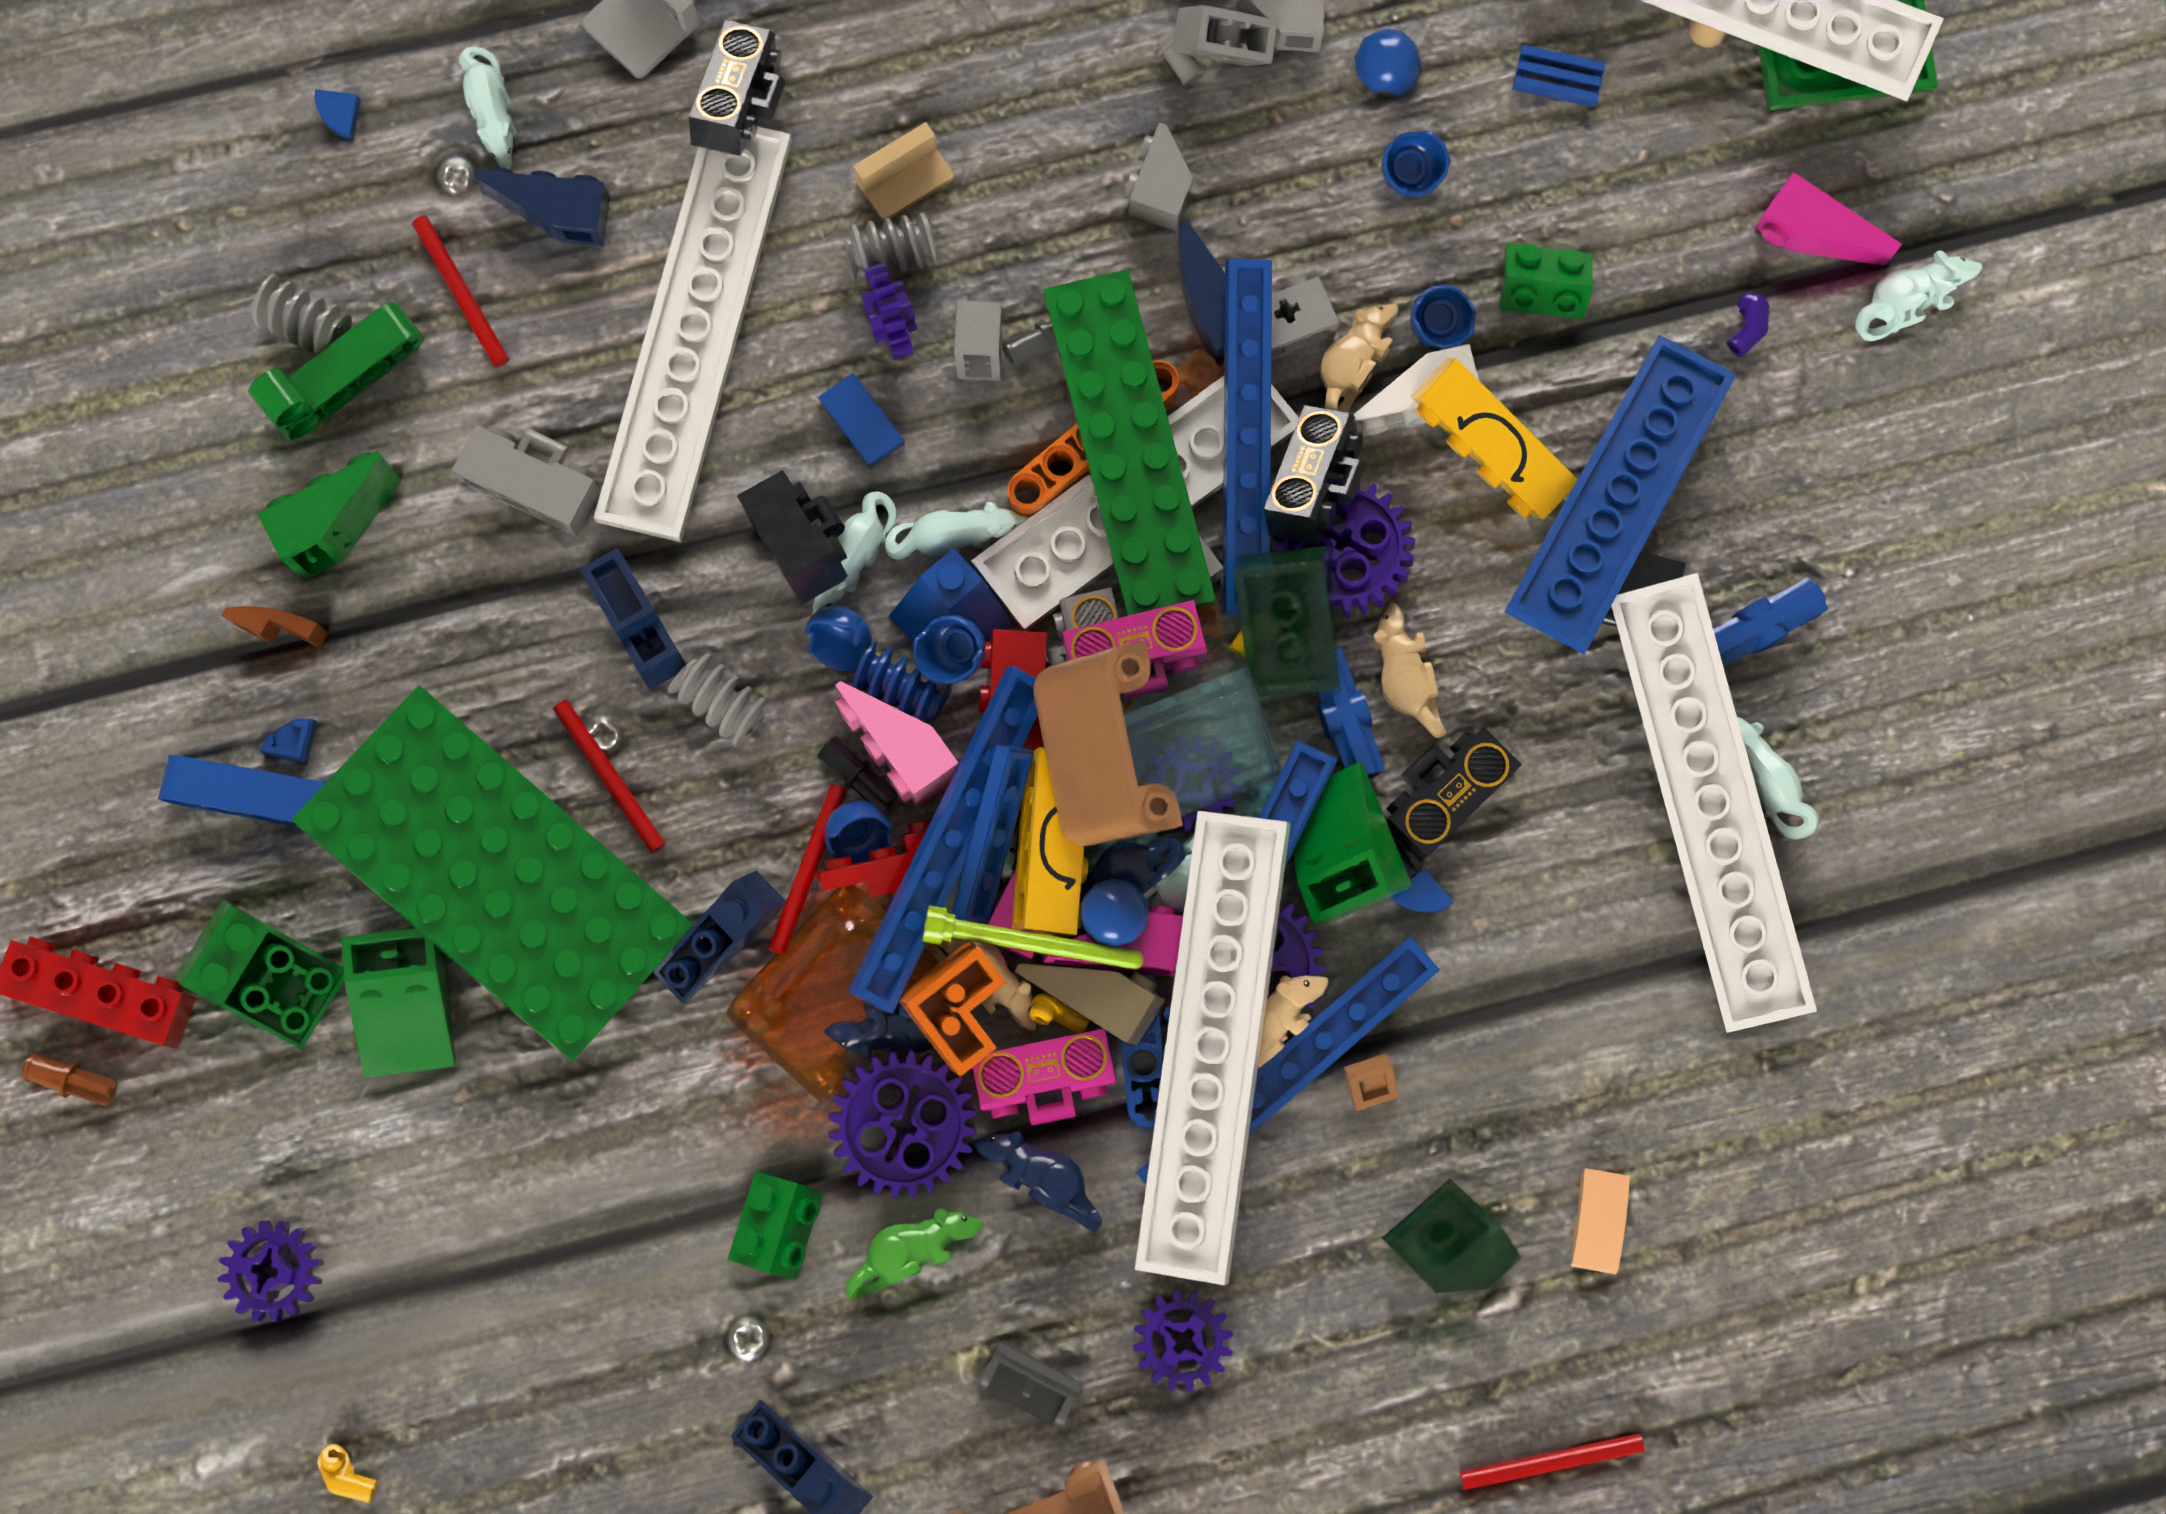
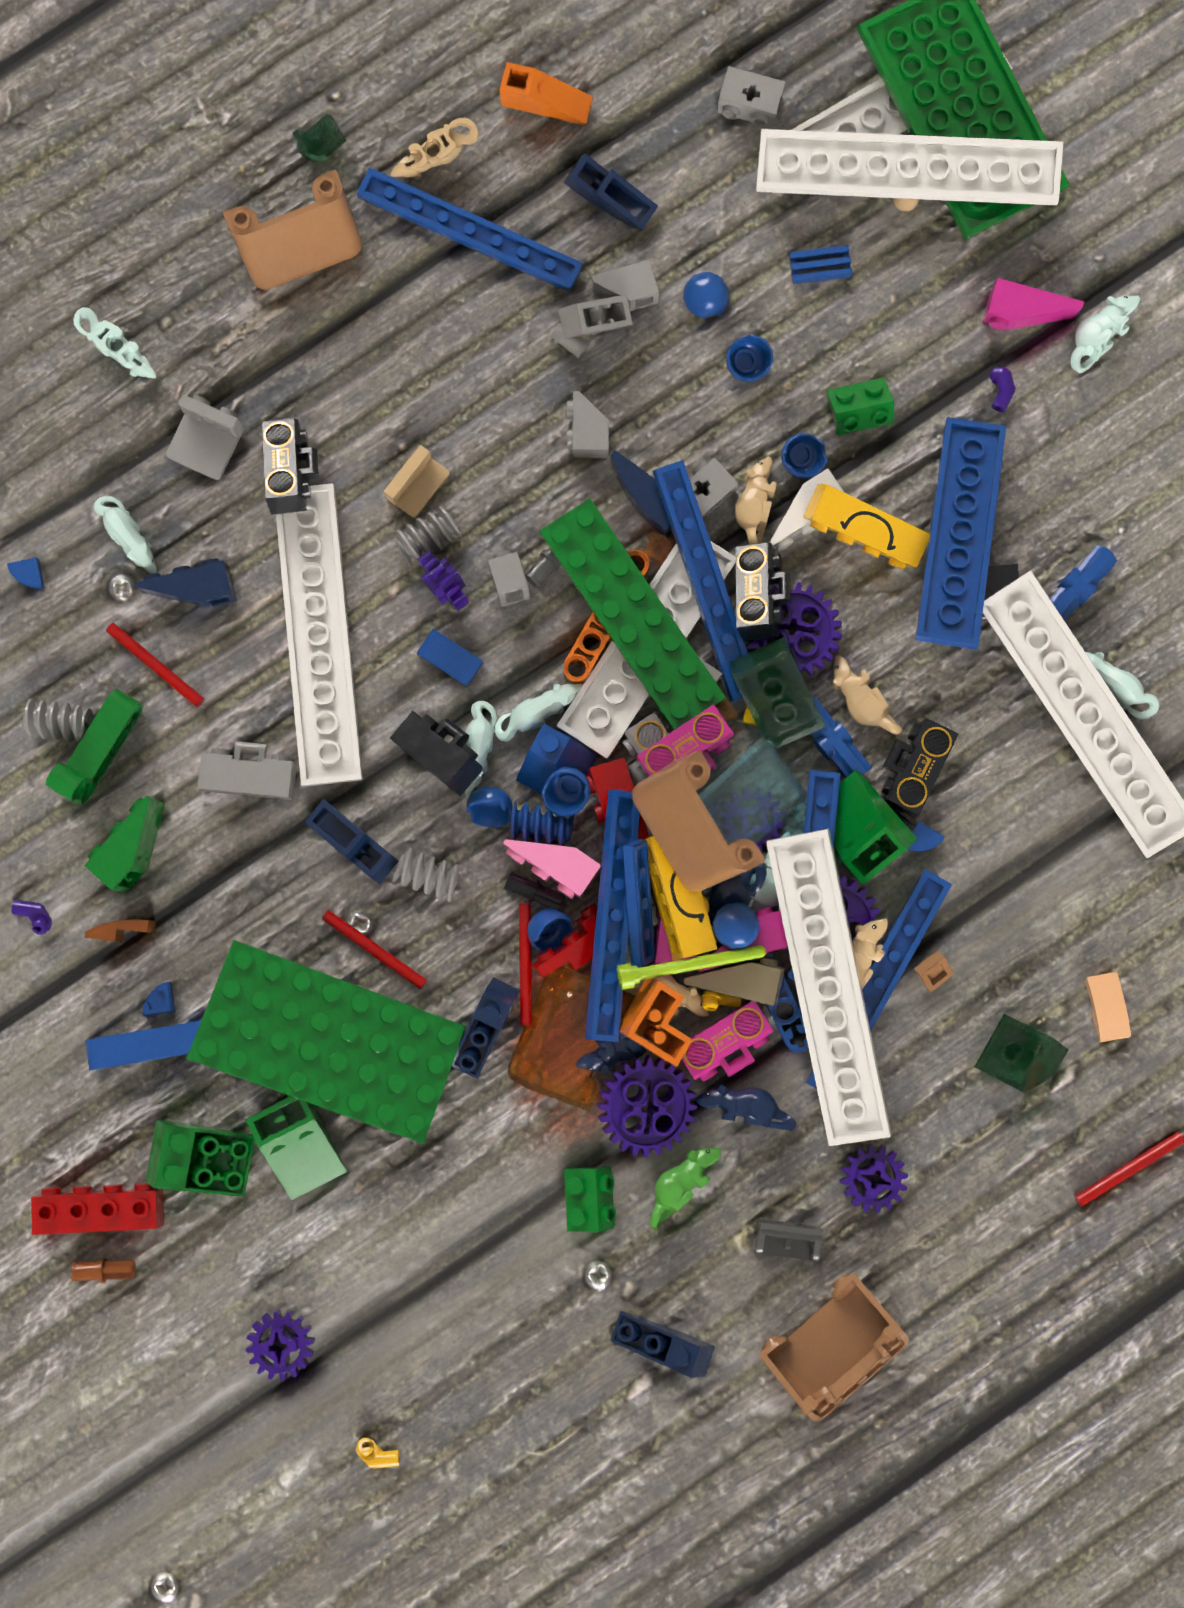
camera: 15 degrees left, 5 degrees up
none -> dark purple arm [11,900,52,935]

